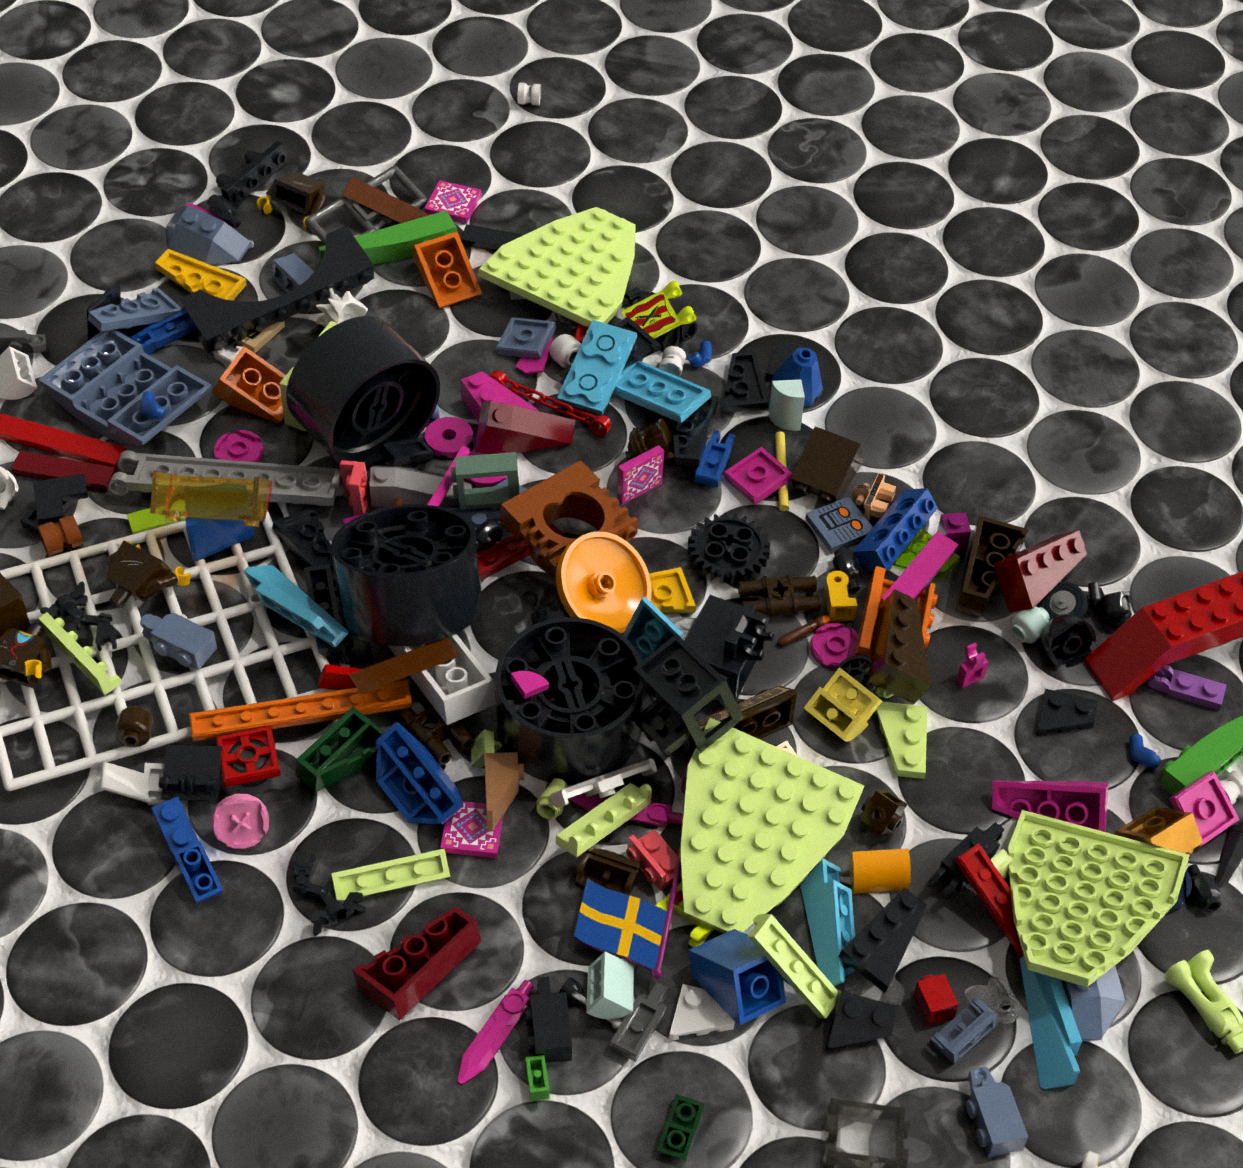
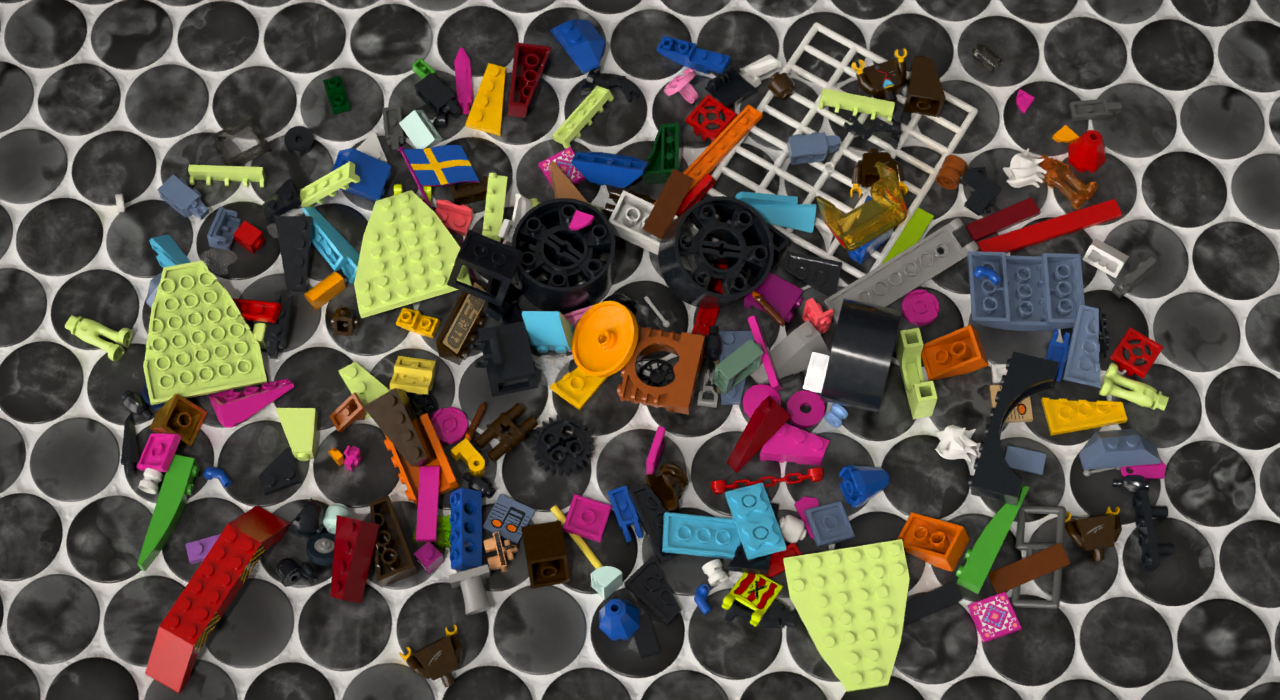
camera: 145 degrees right, 15 degrees up
none -> yellowish green hinge [188,165,266,188]
none -> yellowish green slope [276,408,318,461]
none -> black piece [284,126,315,155]
none -> light orange tile [328,447,345,467]
none -> dark orange slope [329,393,365,432]
none -> dark brown torso [399,625,463,688]
none -> light grey plant [448,564,493,615]
none -> yellow wing [466,63,506,136]
none -> blue wedge [550,20,606,74]
none -> white hinge [644,296,670,327]
none -> blue cone [839,465,890,508]
none -> yellowish green piece [1099,362,1169,411]
none -> red piece [1110,327,1164,379]

